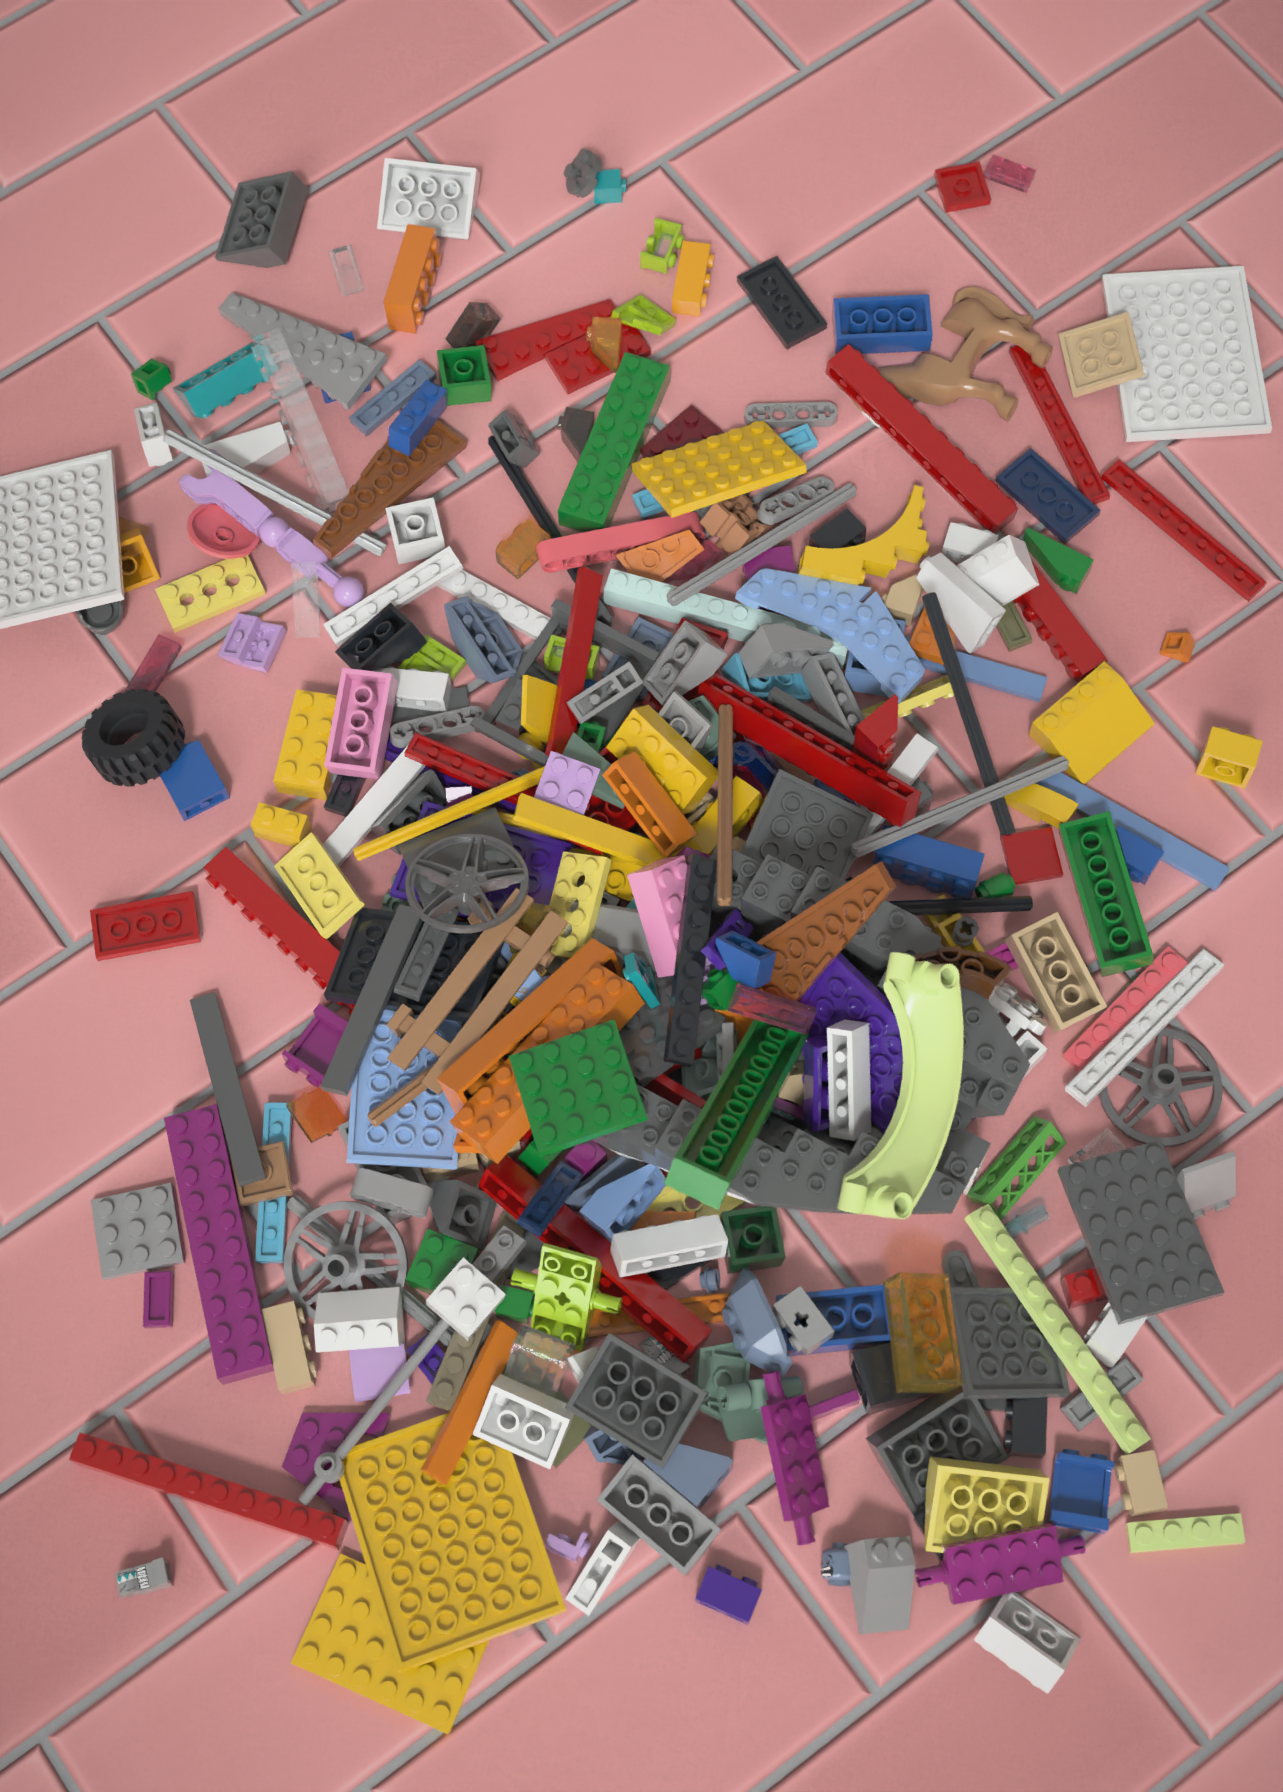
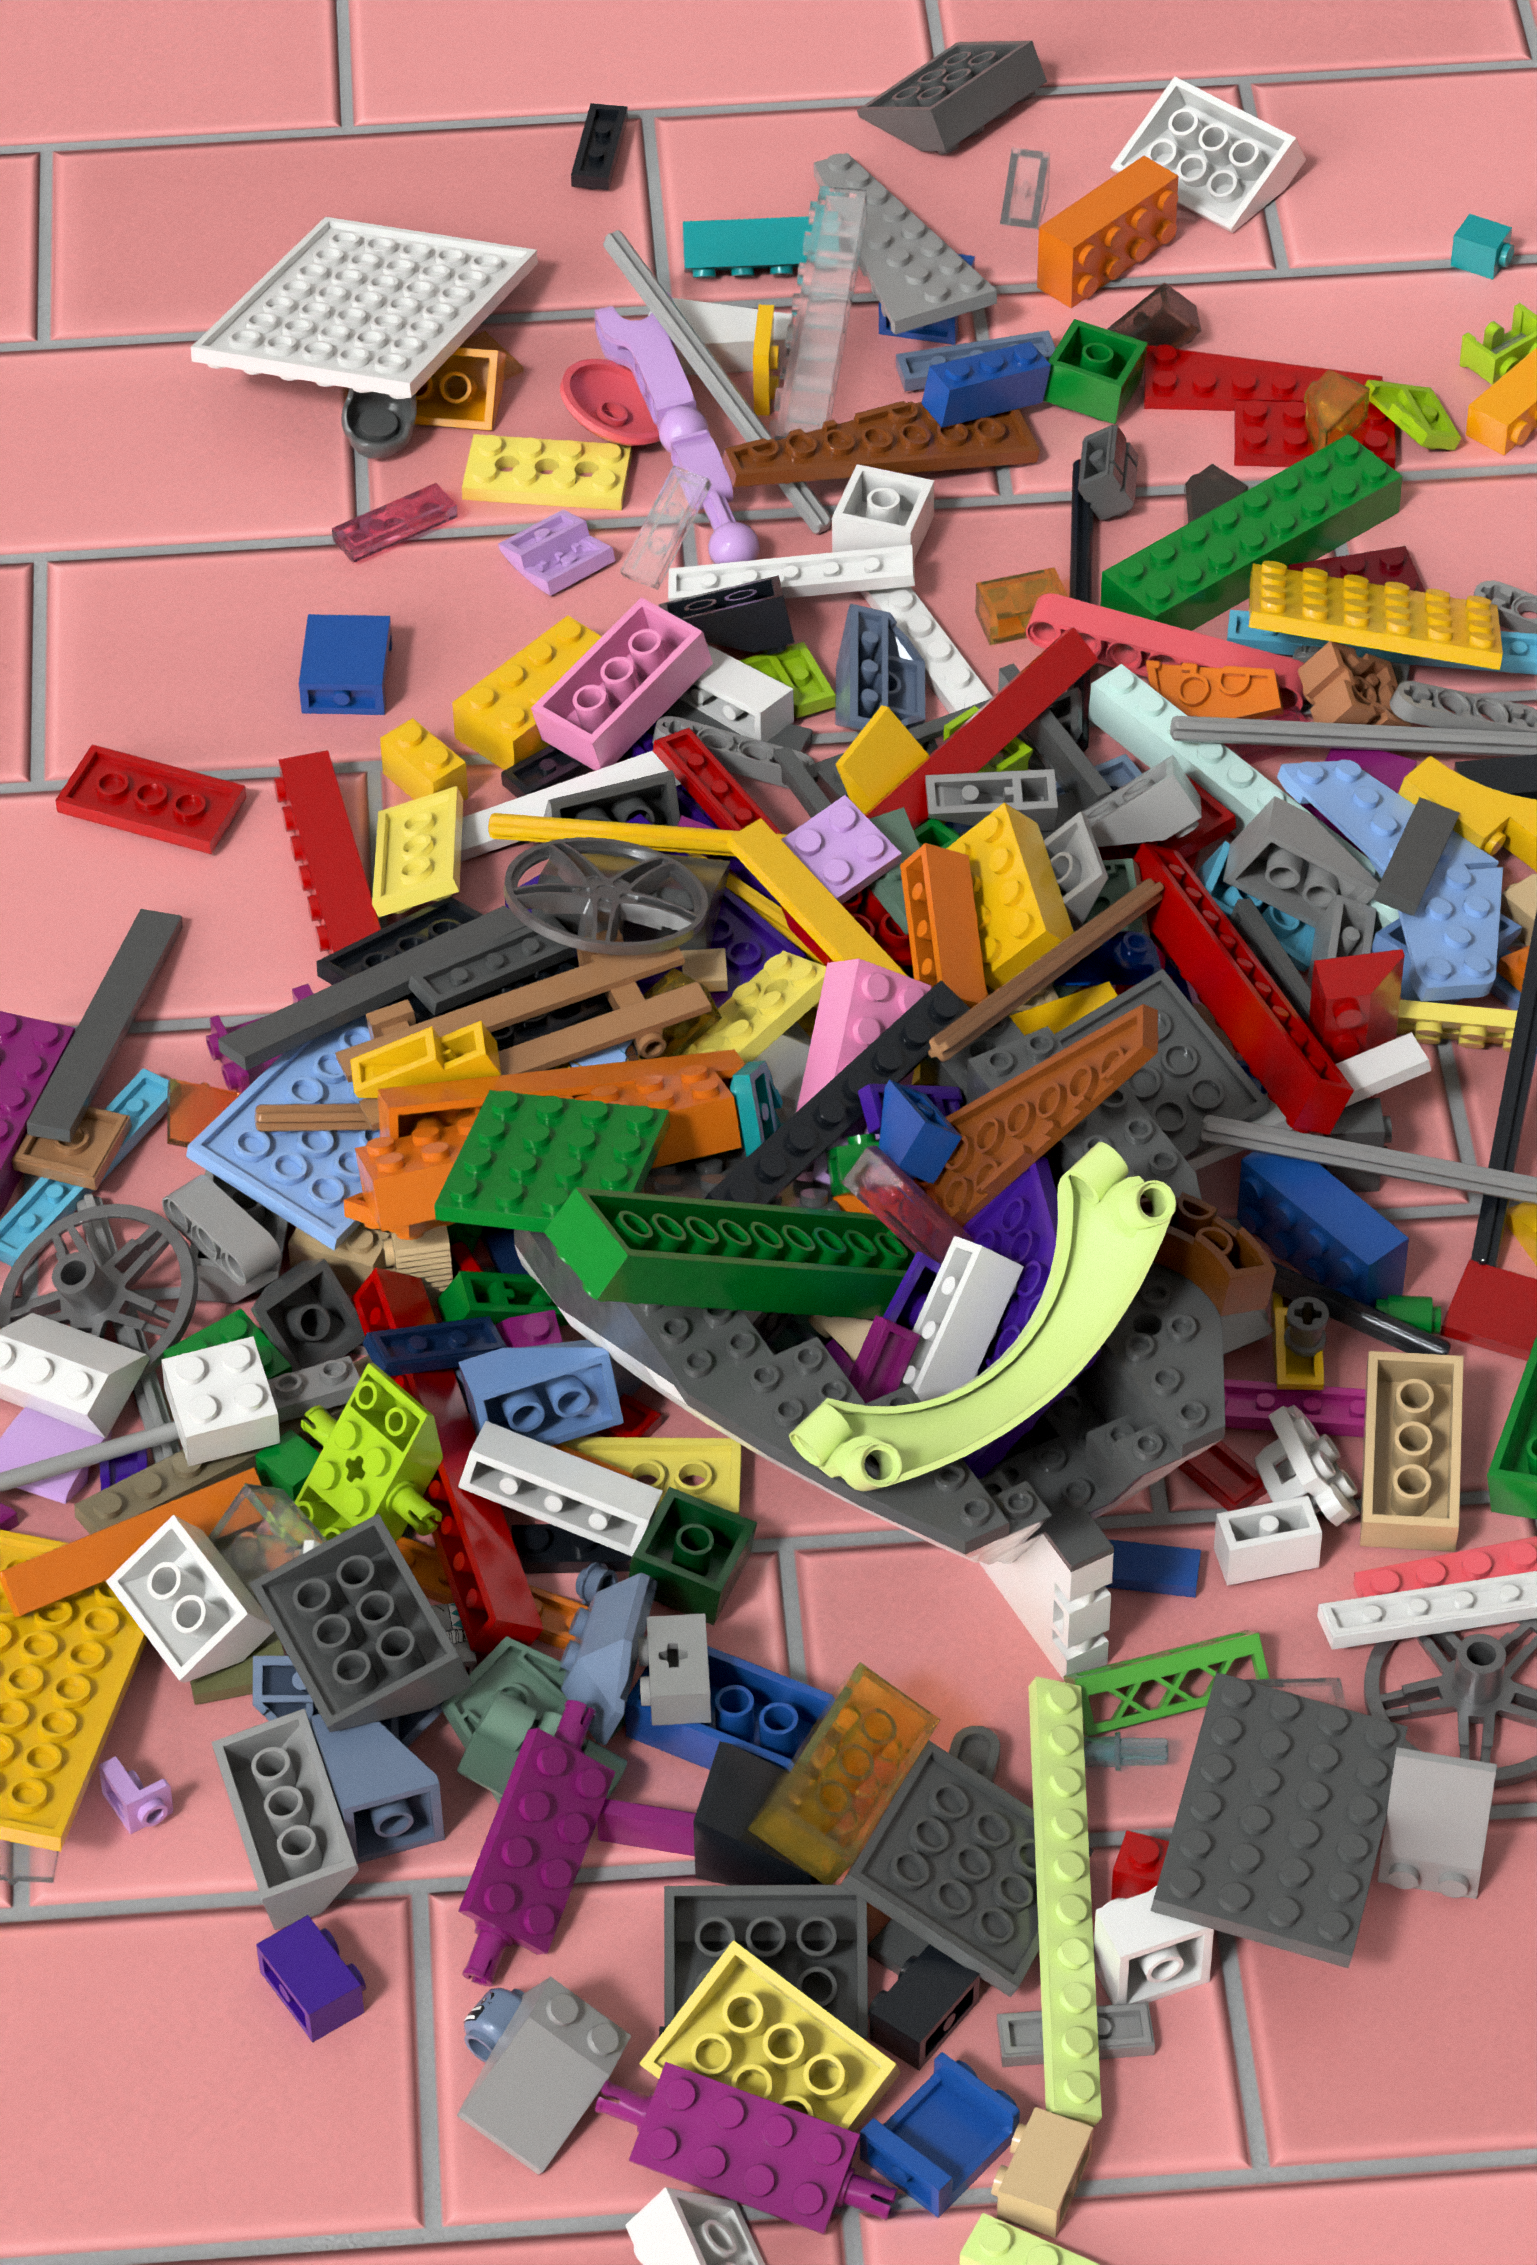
camera: 30 degrees right, 20 degrees down
black tyre [82,688,185,787] -> none
green brick [130,358,172,400] -> none
white slope [134,403,173,467] -> none
dark grey plate [564,148,602,198] -> none
white slope [566,1520,641,1616] -> none
none -> yellow slope [350,1021,501,1098]
none -> black plate [571,103,628,190]
none -> tan tile [681,948,728,992]
none -> yellow wing [753,304,780,416]
none -> magenta tile [848,1315,921,1403]
none -> dark grey tile [1373,797,1460,916]

